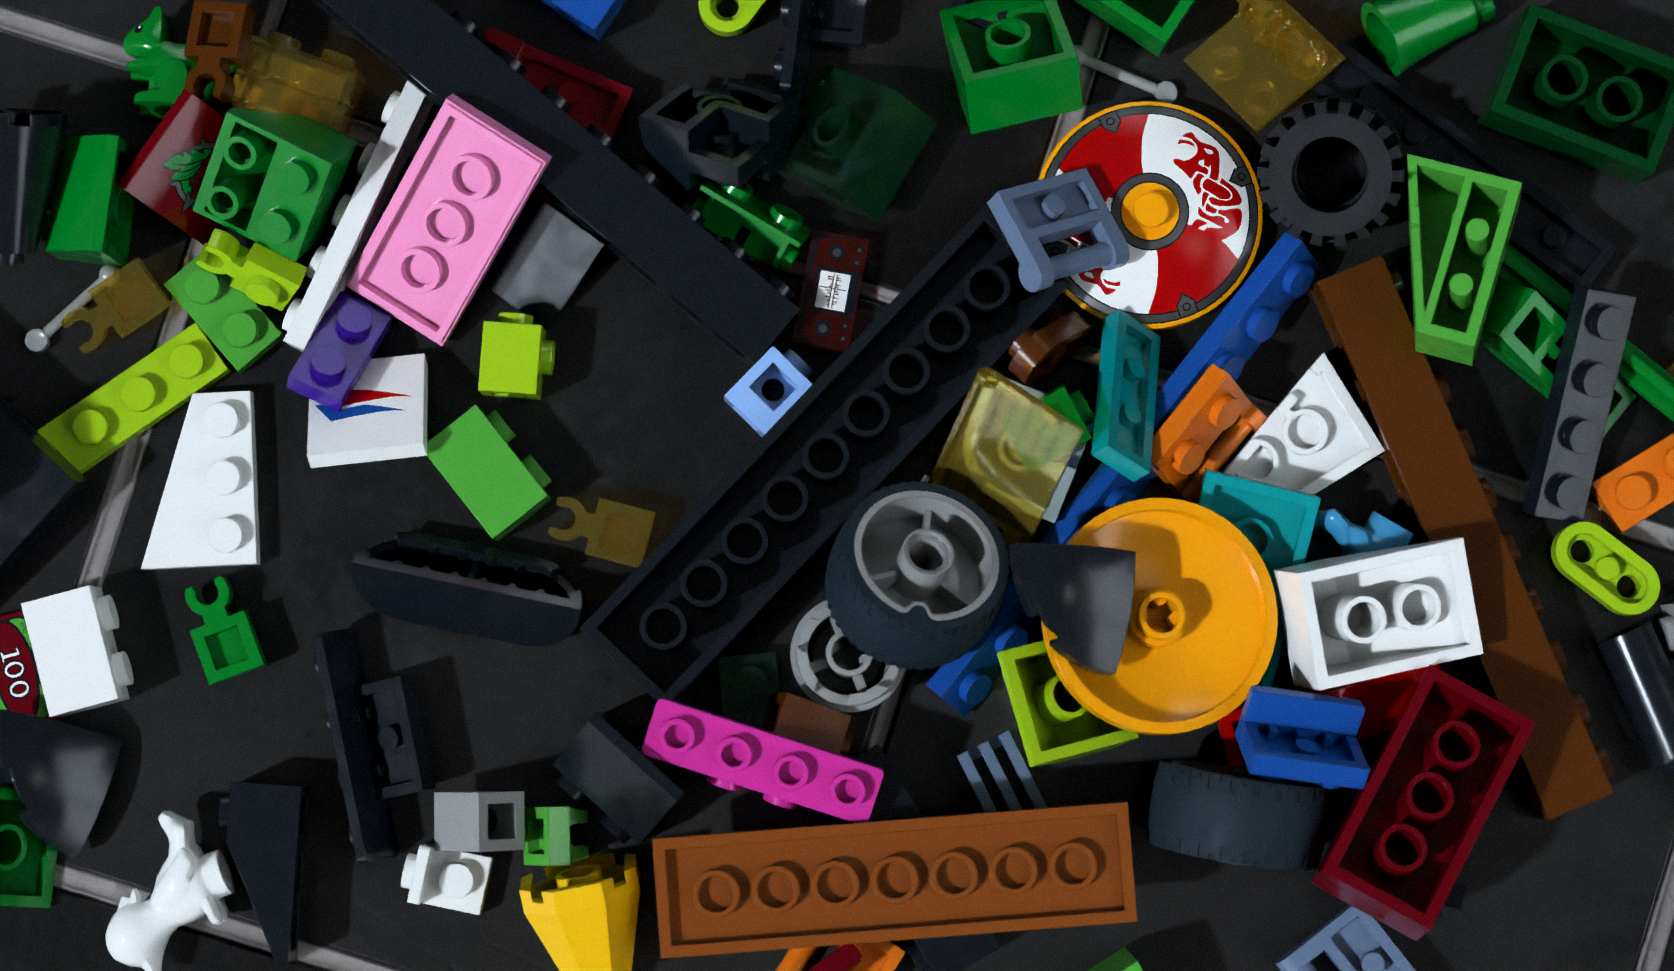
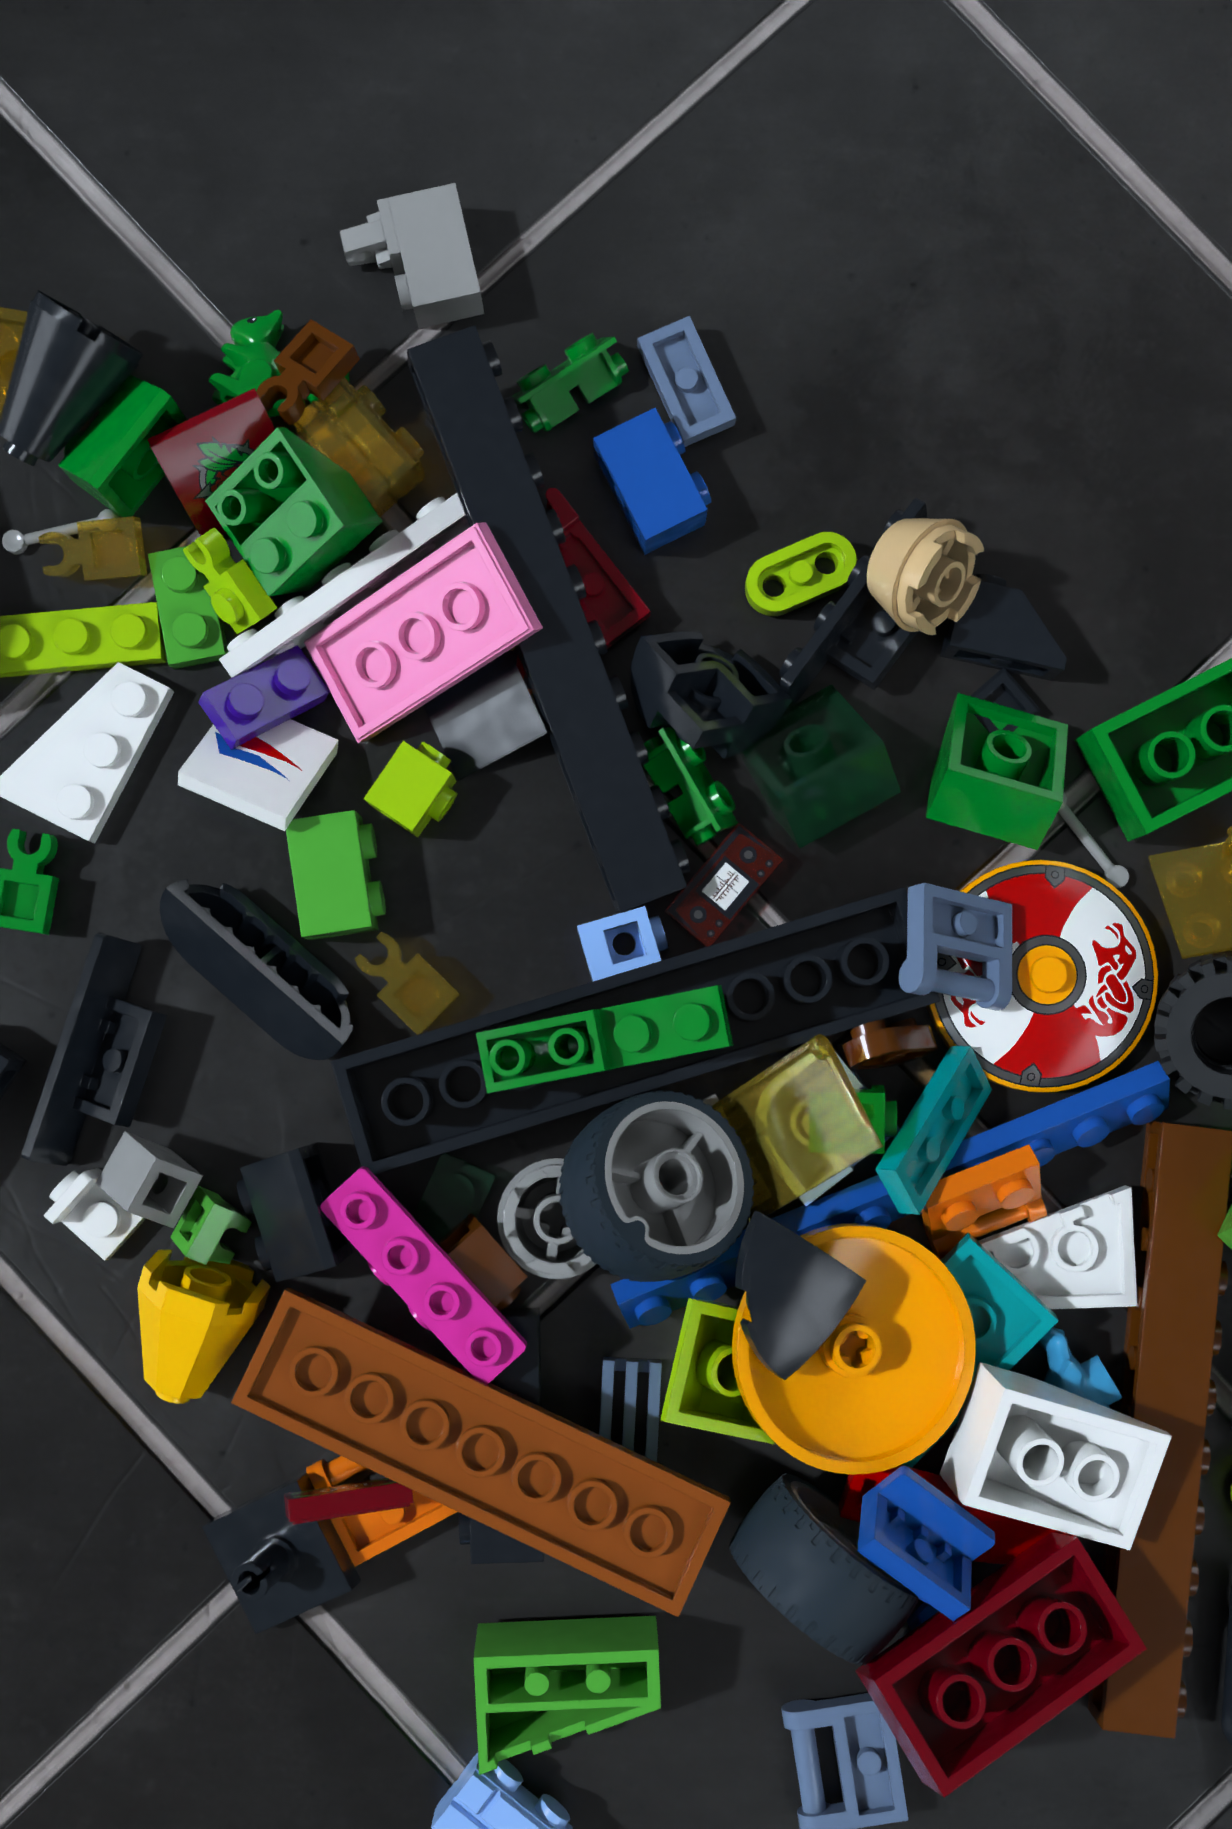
camera: 30 degrees right, 0 degrees up
none -> green slope [476,985,733,1093]

